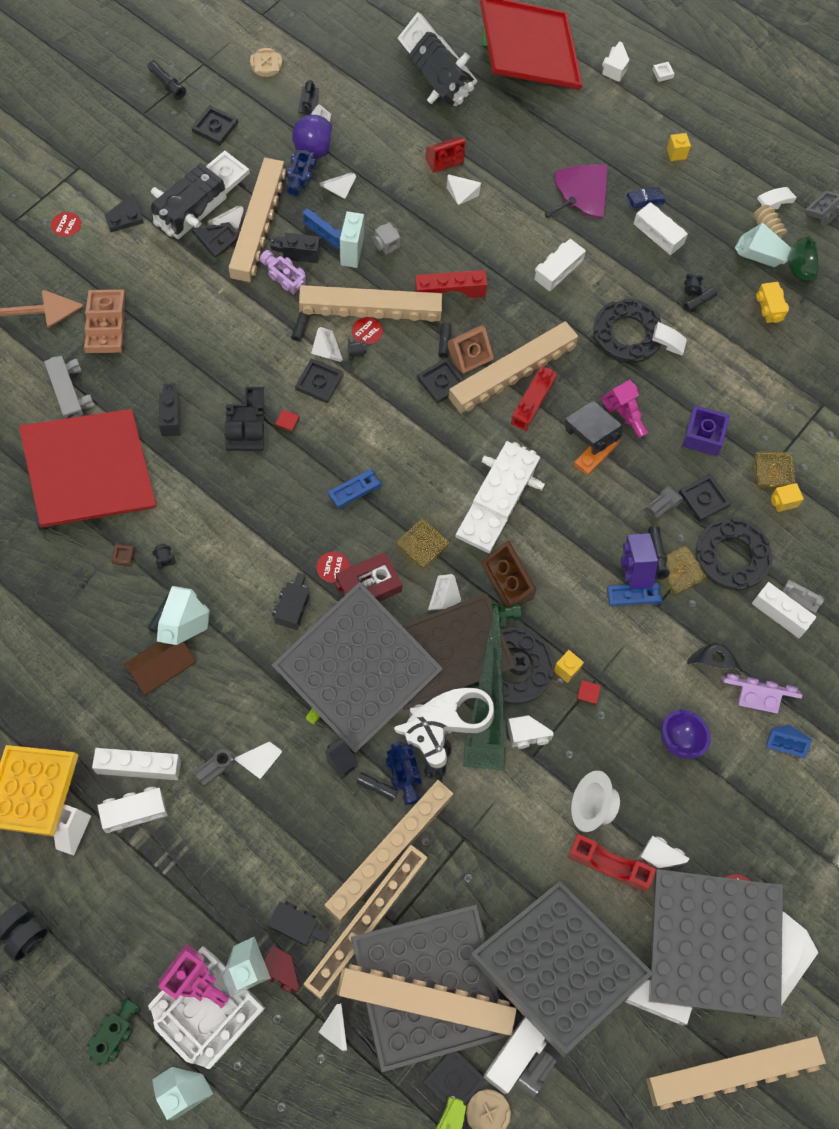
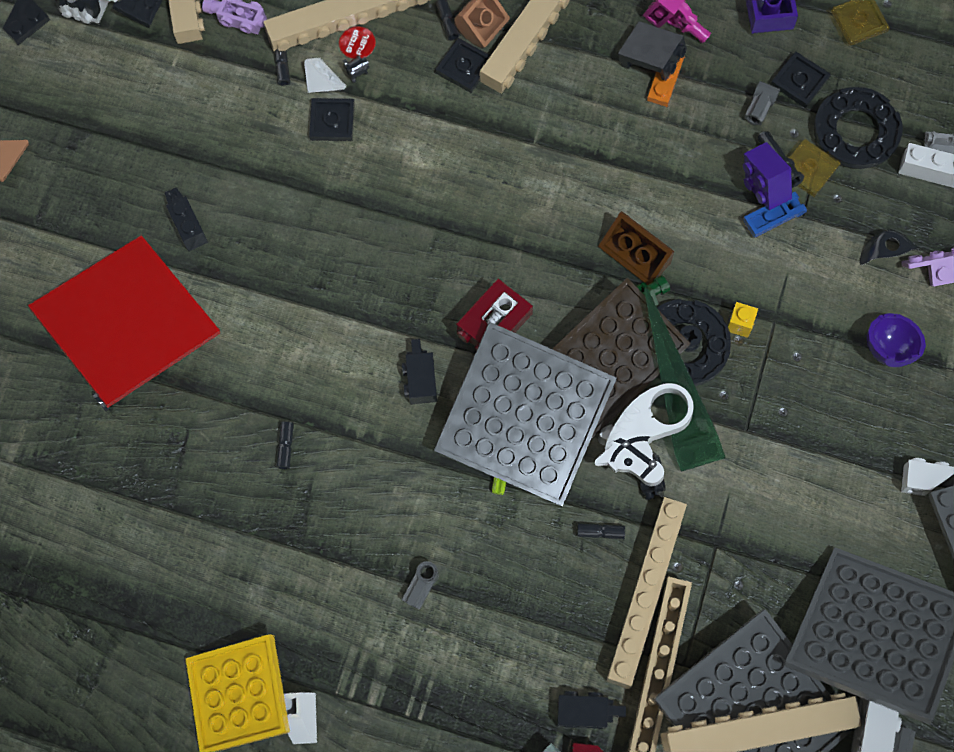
camera: 15 degrees left, 5 degrees up
light grey brick [44,356,94,419] -> none
nougat slope [84,290,125,353] -> none
white brick [92,748,181,780] -> none
white brick [98,787,168,833] -> none
reddish brown tile [111,544,135,566] -> none
reddish brown slope [124,641,196,696] -> none
black brick [152,544,176,569] -> none
light aqua slope [157,586,210,645] -> none
black plate [225,387,264,451] -> none
white sticker [235,742,282,779] -> none
red tile [275,409,300,433] -> none
red sticker [317,552,350,583] -> none
black slope [326,738,358,780] -> none
blue plate [328,469,383,509] -> none
clear blue brick [386,742,422,805] -> none
clear yellow plate [396,518,450,569] -> none
white slope [428,574,462,612] -> none
white piece [455,441,545,554] -> none
white slope [507,715,553,749] -> none
red brick [510,366,557,432] -> none
red arch [567,834,656,892] -> none
white hose [571,771,620,832] -> none
red tile [576,680,601,706] -> none
yellow brick [771,483,804,512] -> none

